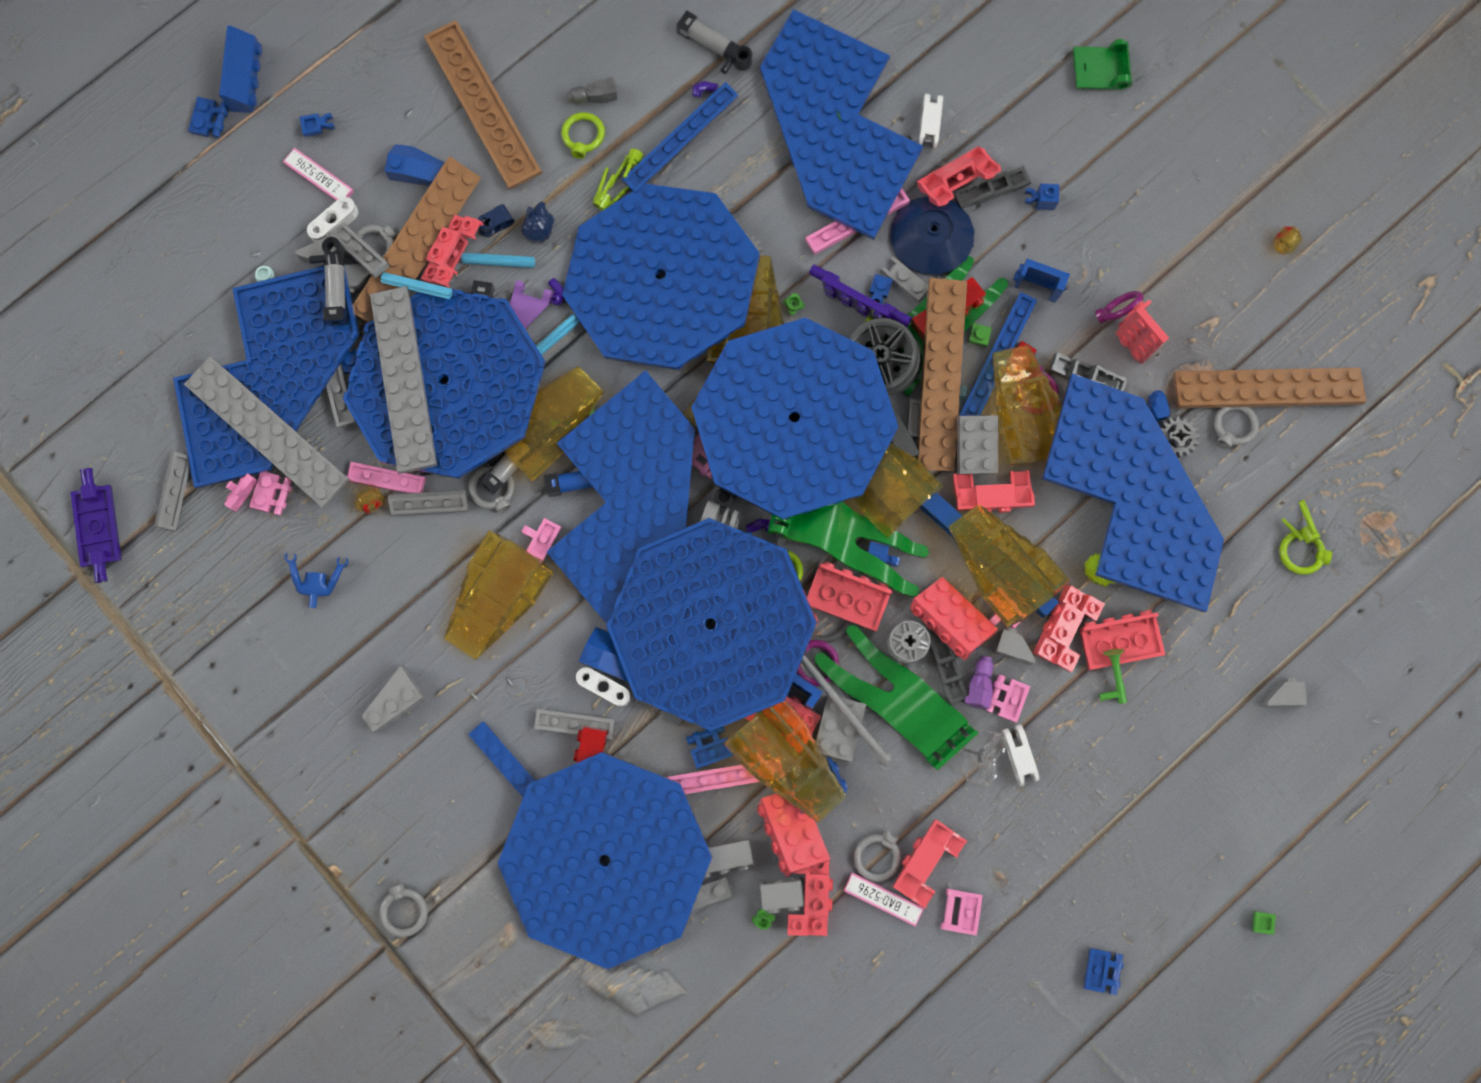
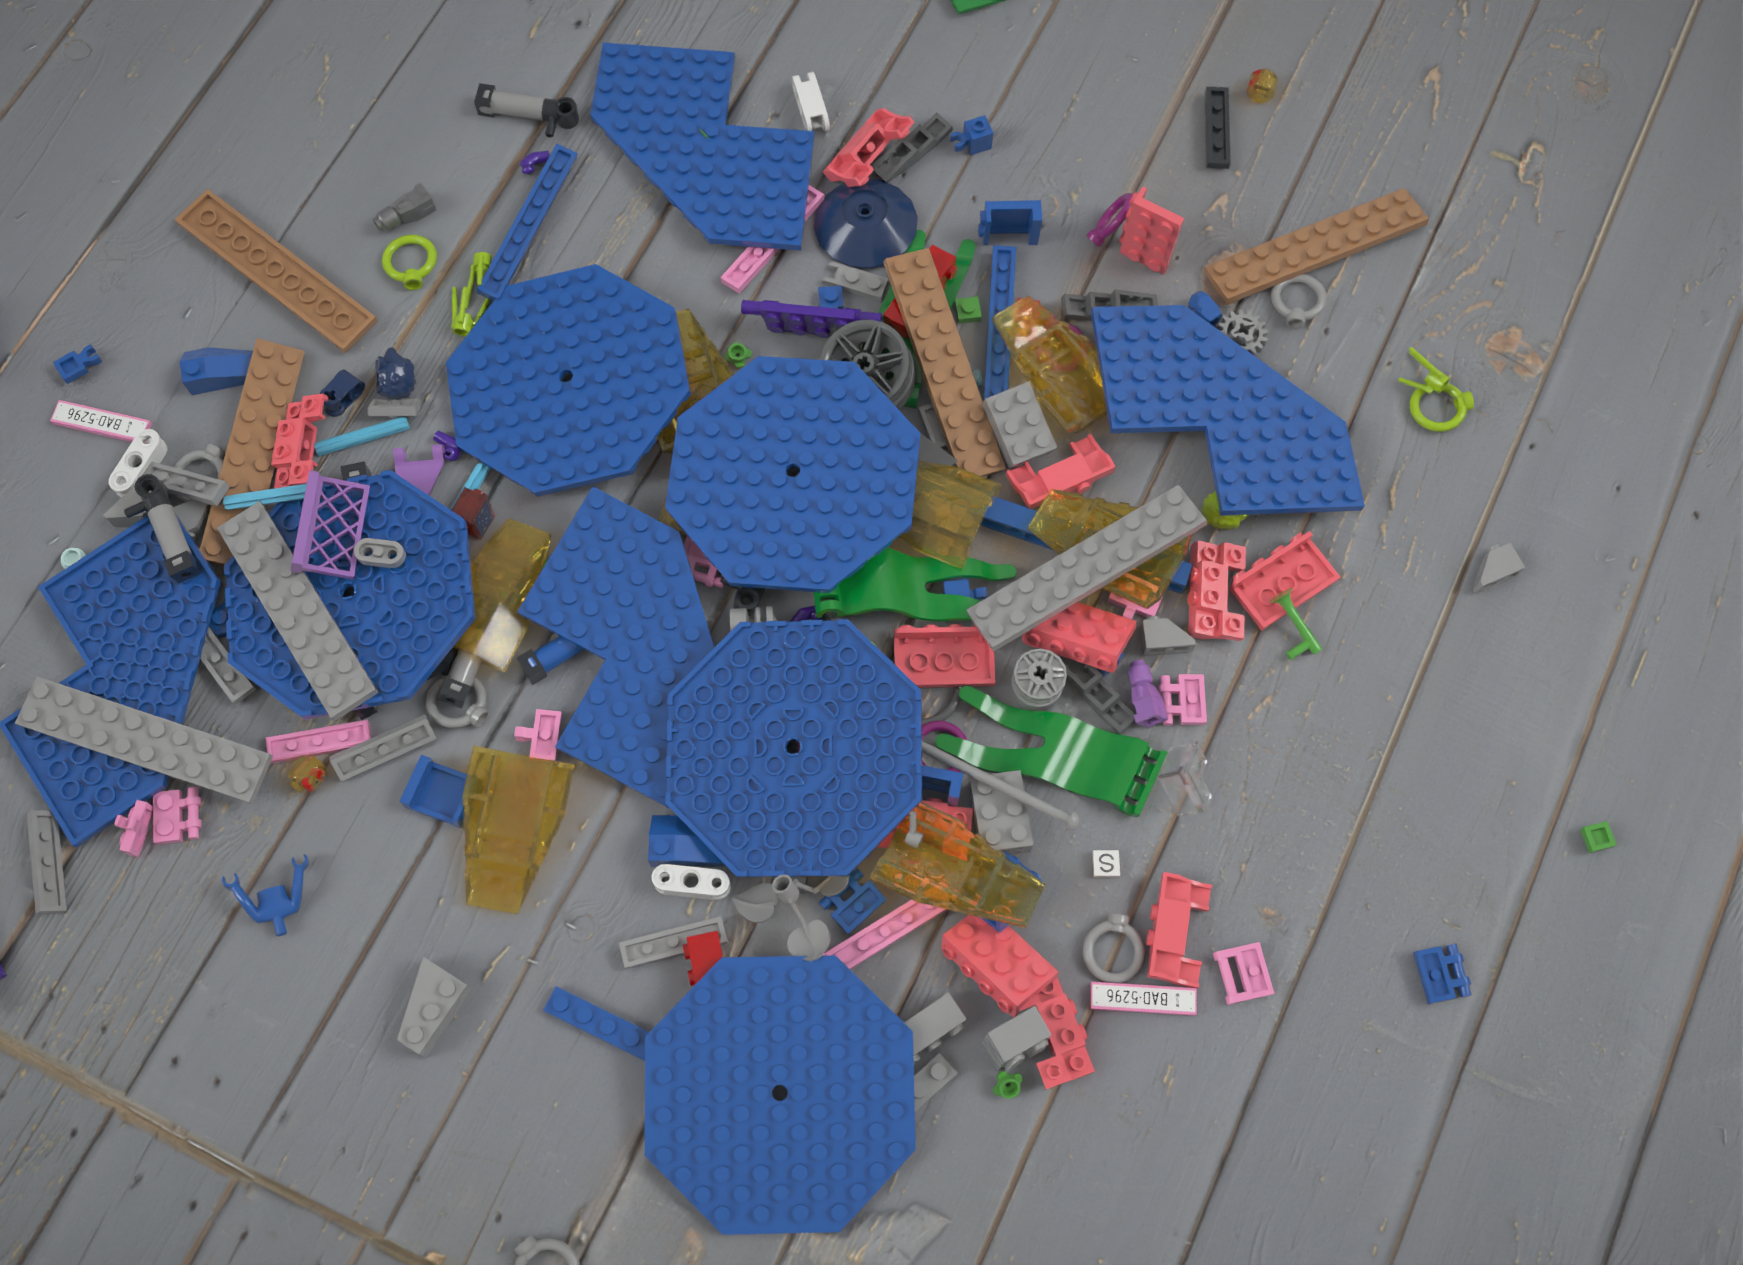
camera: 20 degrees left, 10 degrees down
white piece [1001,724,1039,786] -> none
none -> medium lavender fence [291,470,370,579]
none -> light grey plate [354,538,406,568]
none -> light grey plate [367,398,421,419]
none -> blue panel [399,755,483,828]
none -> clear red brick [451,487,495,540]
none -> light grey plant [732,875,850,962]
none -> light grey hand [905,811,924,848]
none -> light grey plate [966,485,1207,652]
none -> white tile [1092,850,1120,878]
none -> black plate [1205,86,1231,169]

